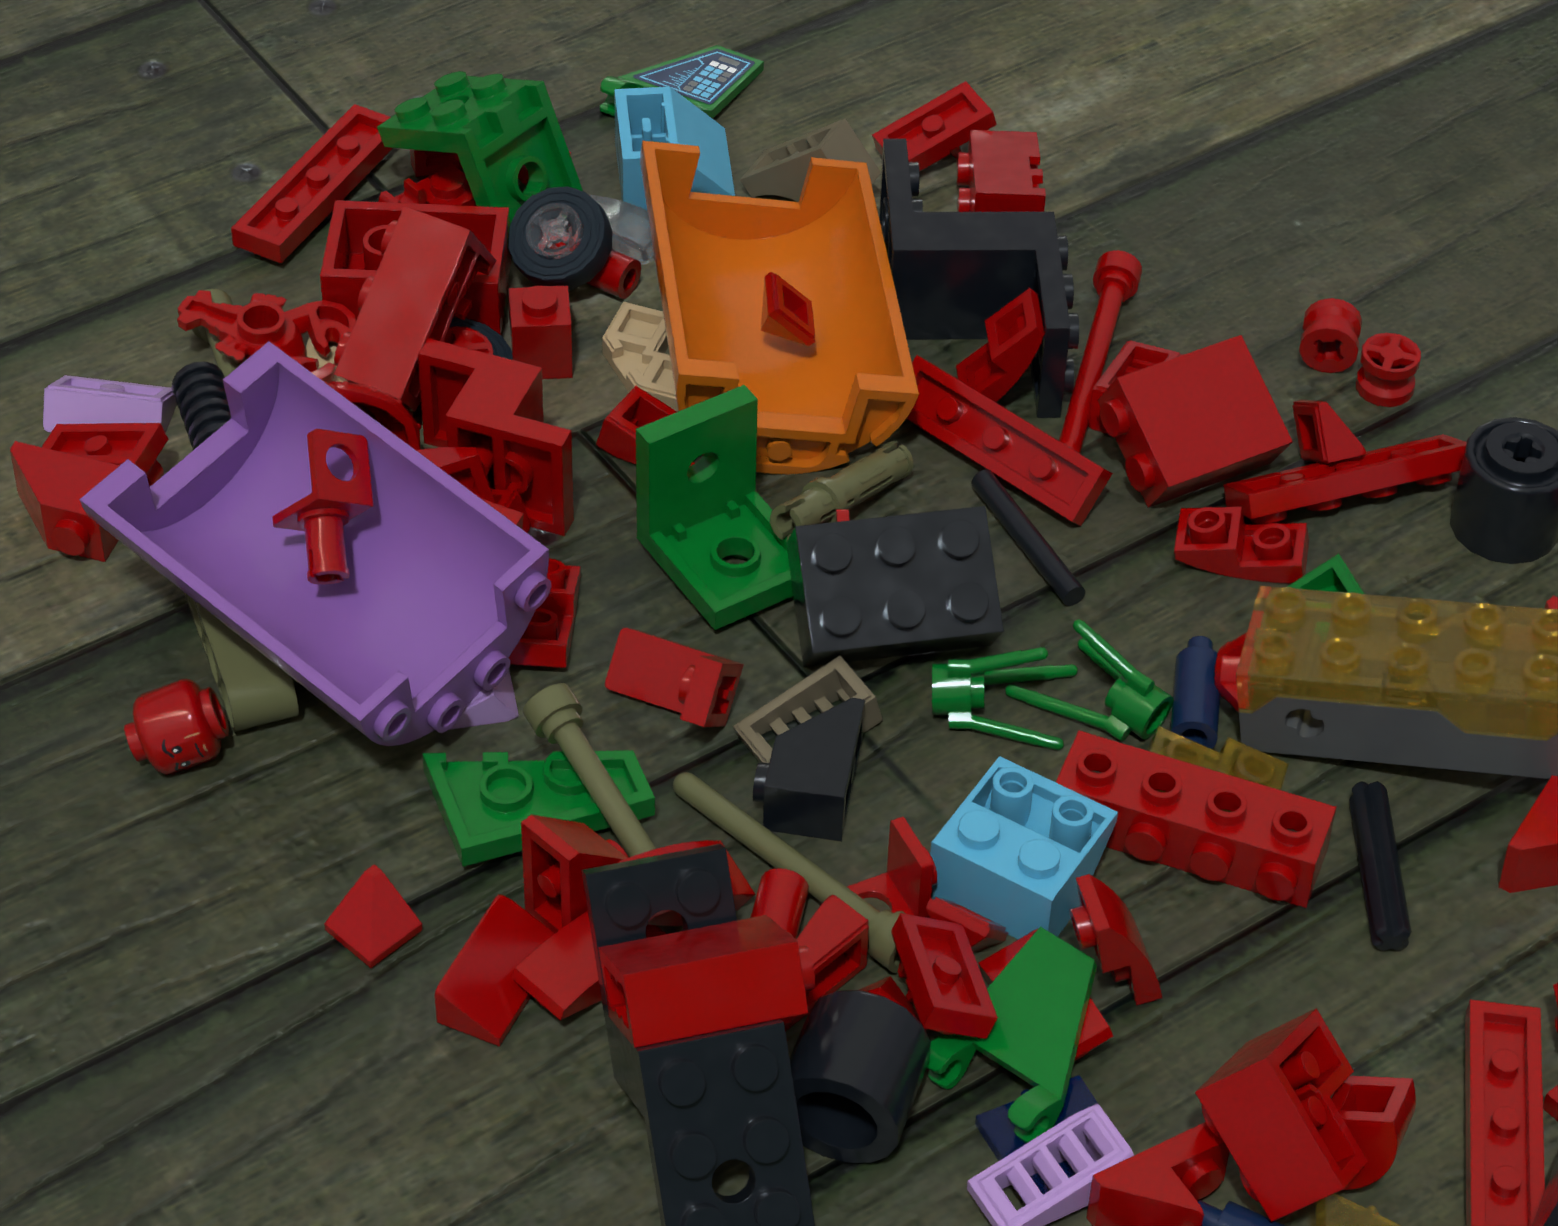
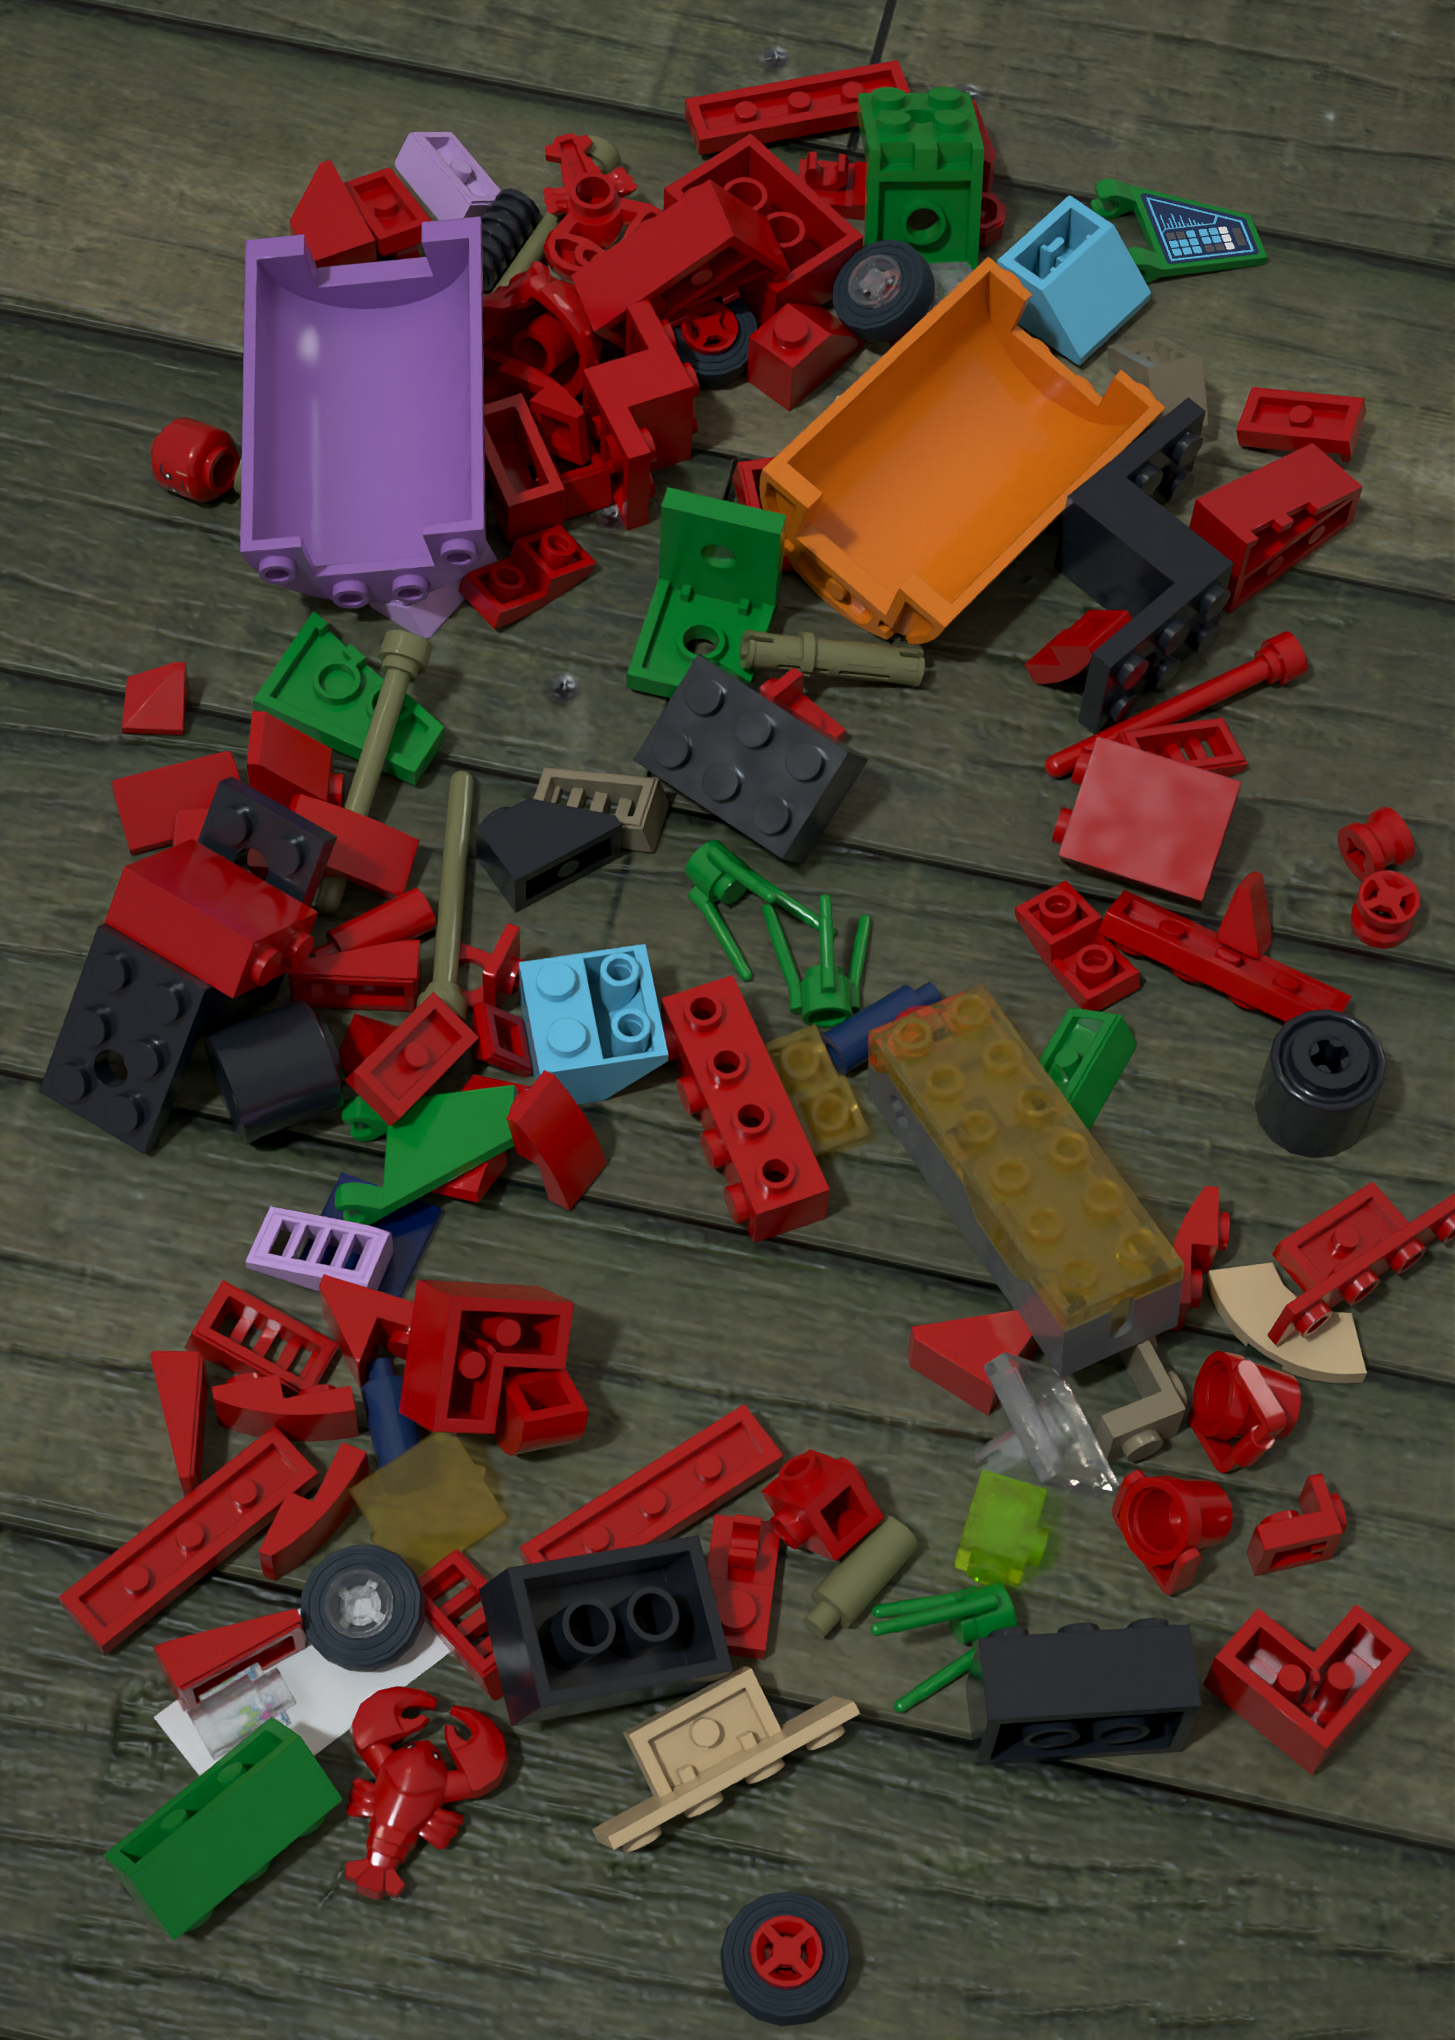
camera: 45 degrees right, 15 degrees up
red bracket [272,428,374,585] -> none
red bracket [605,628,744,727] -> none
red slope [761,272,815,346] -> none
red plate [906,355,1113,526] -> none
black bar [971,470,1085,606] -> none
black axle [1349,781,1412,951] -> none

